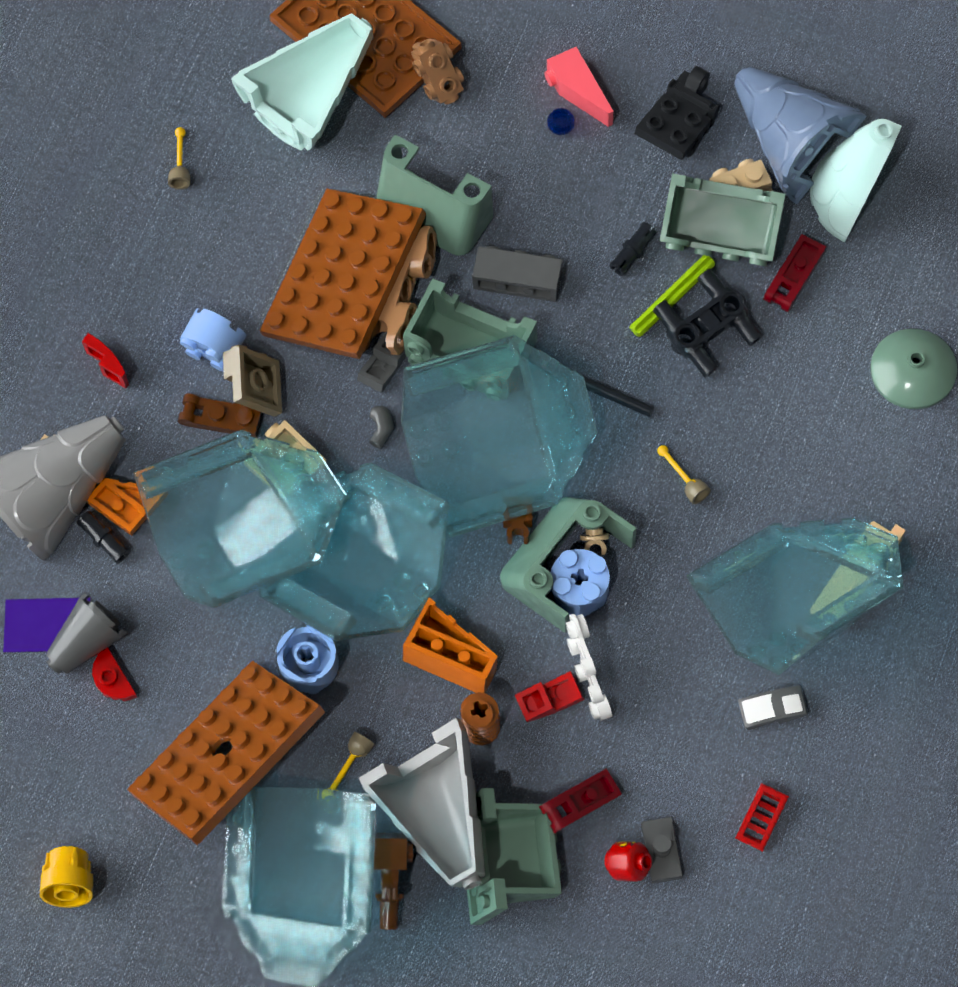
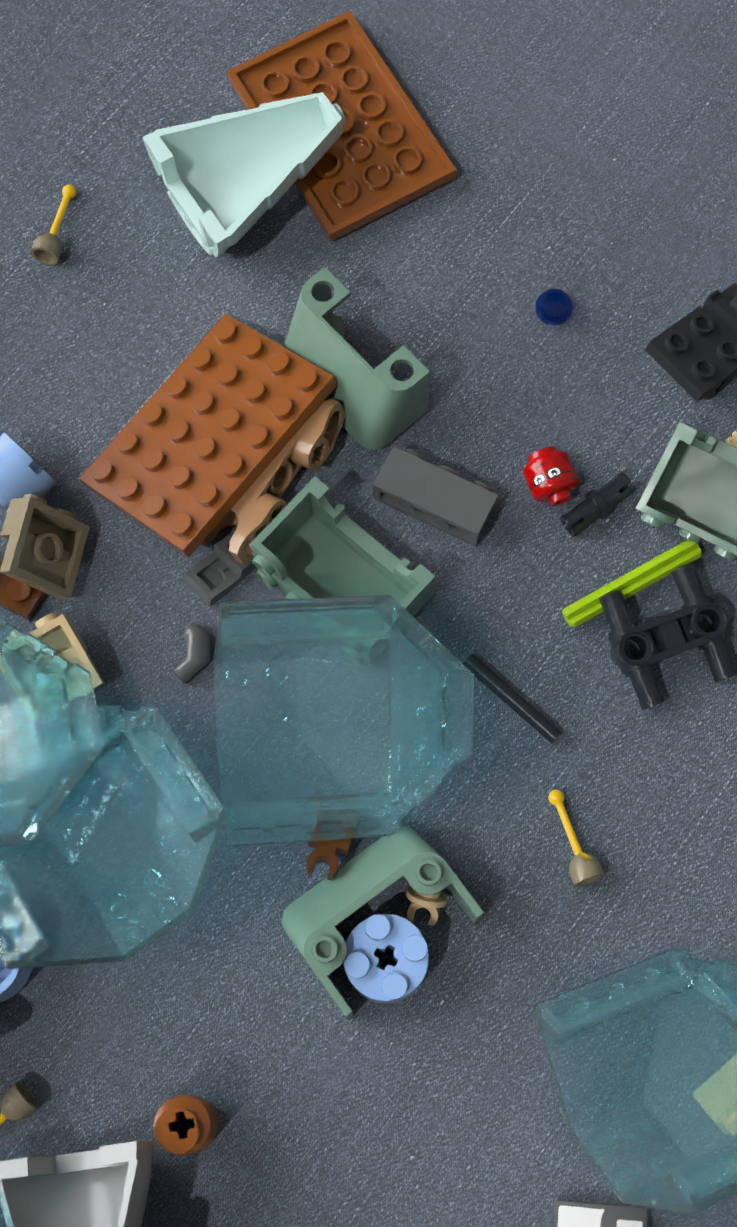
camera: 15 degrees right, 5 degrees up
orange wedge [403,597,498,693] -> none
medium nougat brick [411,39,464,104] -> none
red slope [515,671,585,722] -> none
coral slope [544,47,614,127] -> none
white plant [566,614,612,721] -> none
none -> red head [523,446,579,507]

